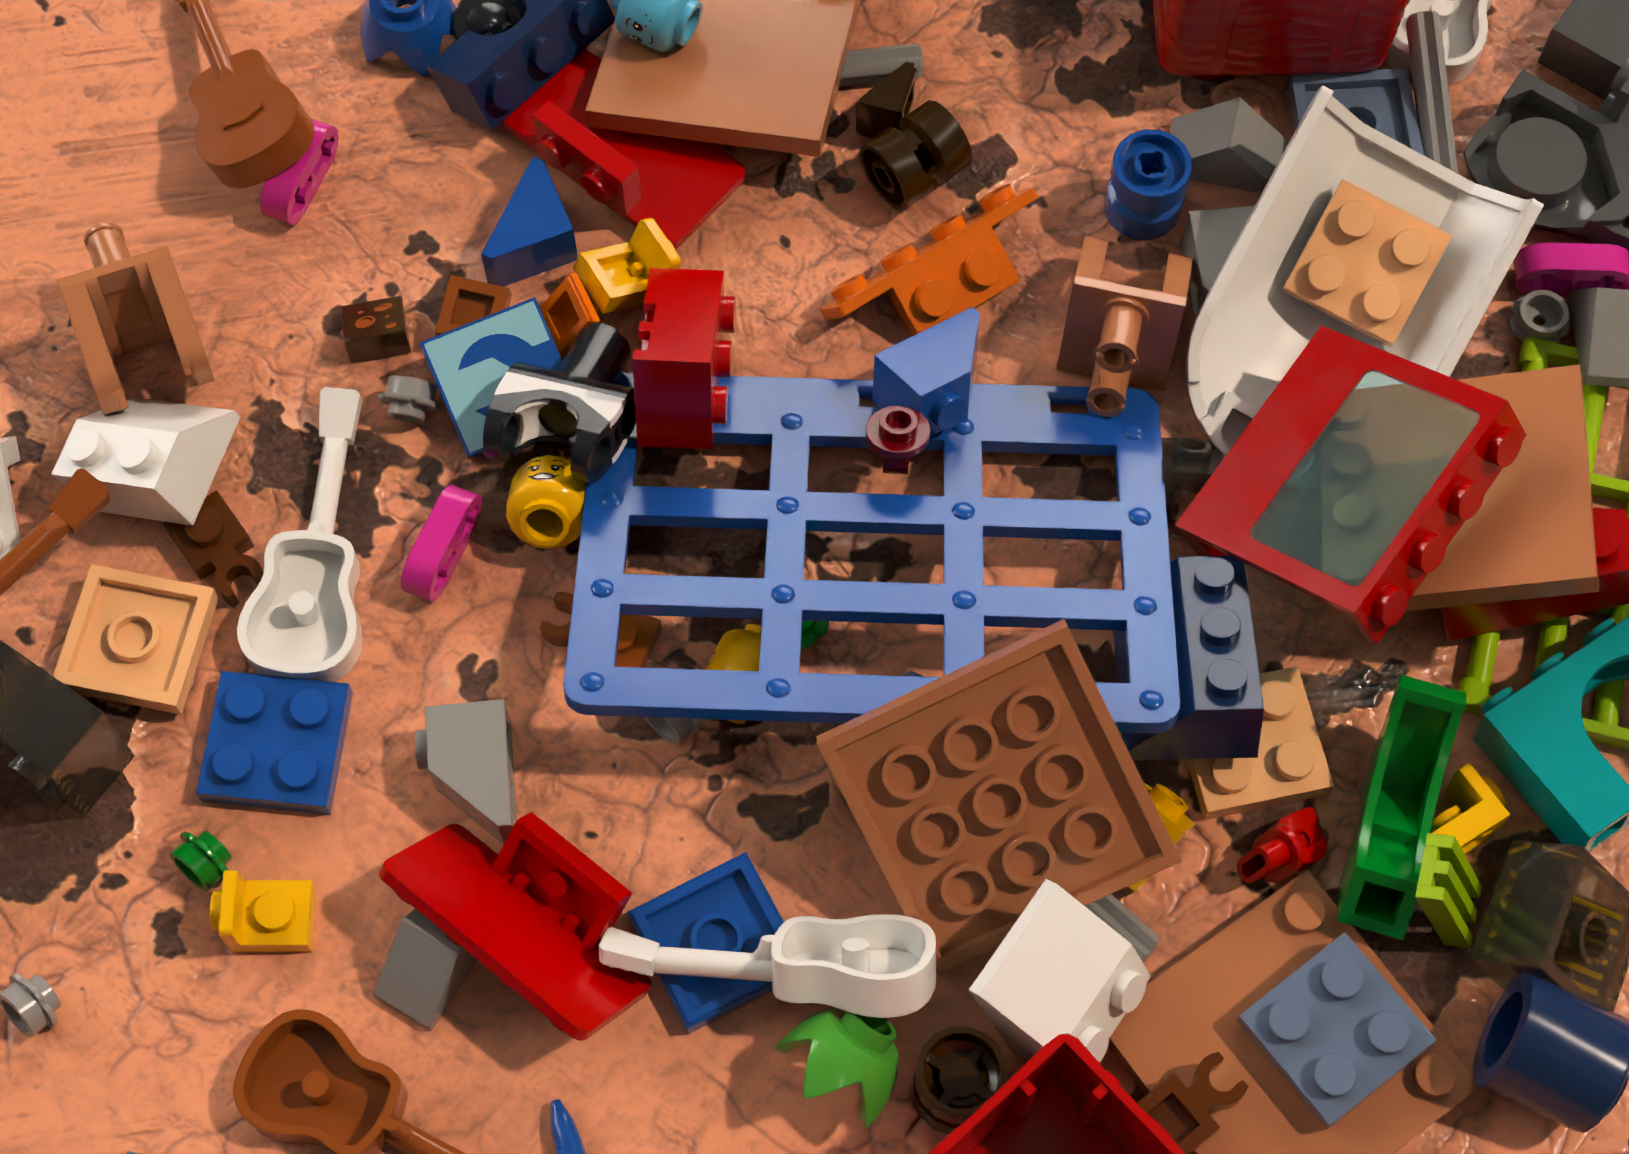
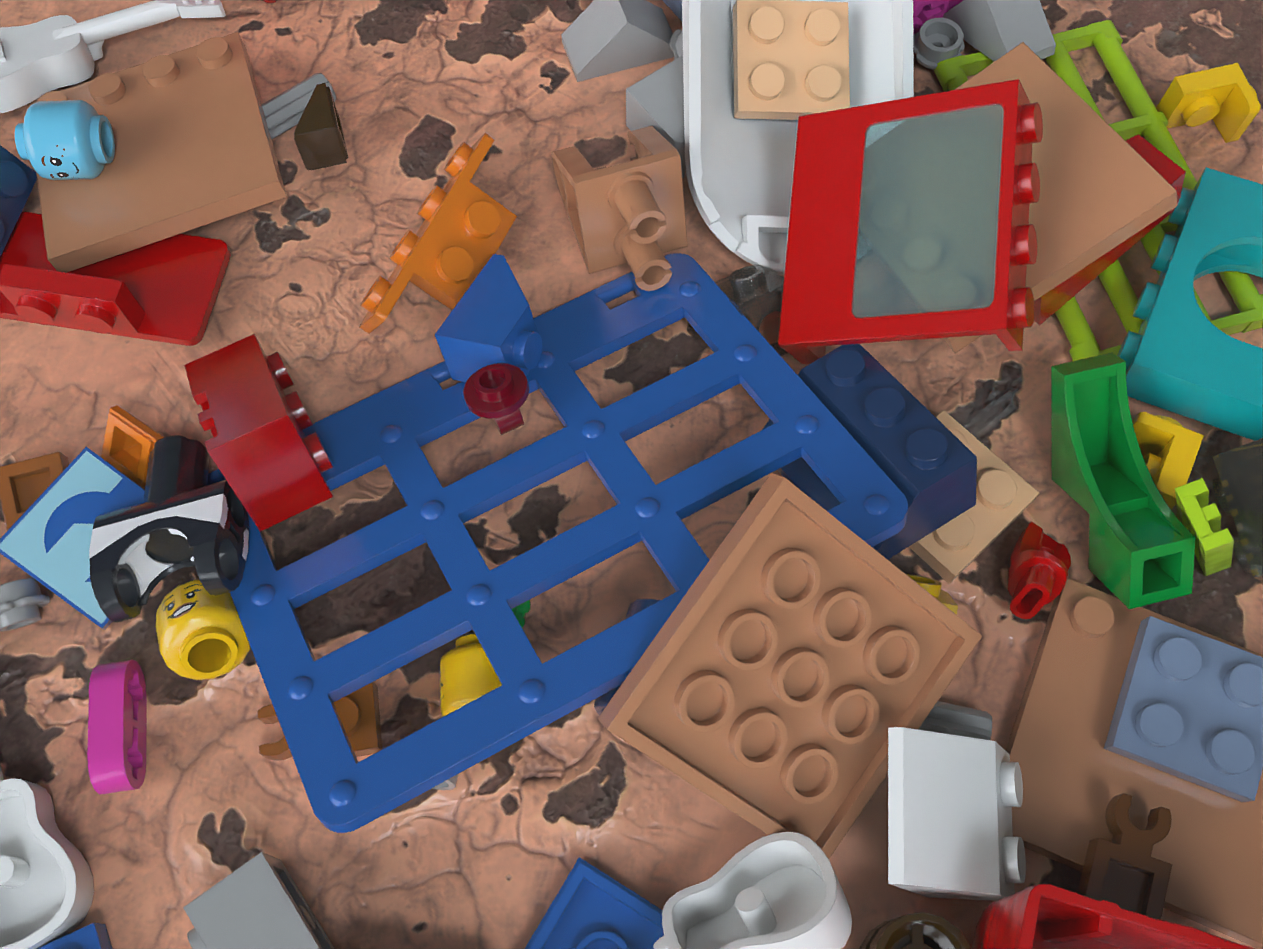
camera: 30 degrees left, 0 degrees up
blue slope [481,157,578,287] -> none
yellow bracket [573,218,681,314] -> none
dark brown wheel [859,100,973,211] -> none
blue wheel [1105,129,1192,240] -> none

